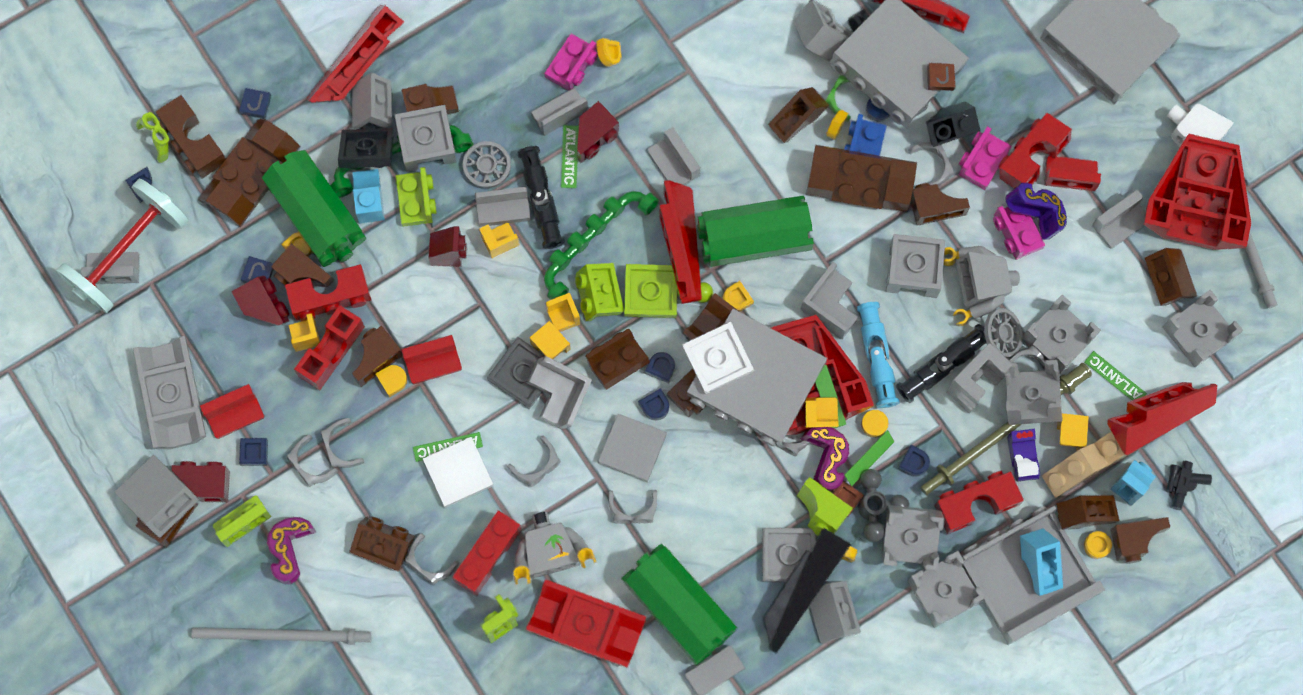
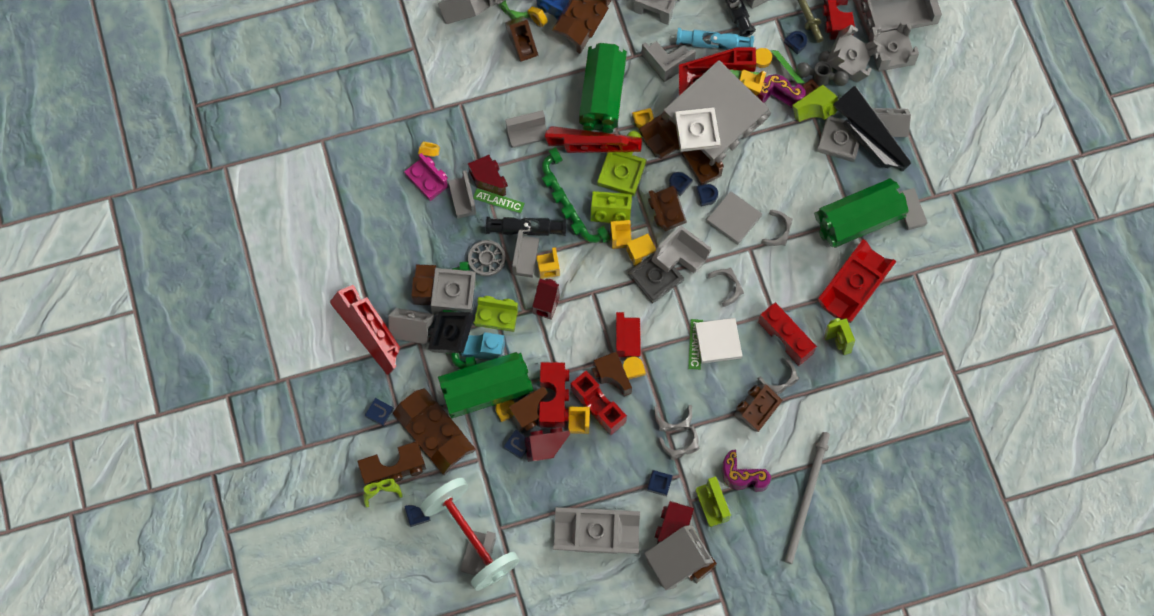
camera: 70 degrees left, 5 degrees down
red panel [200,384,265,439] -> none
light grey torso [513,512,597,585] -> none

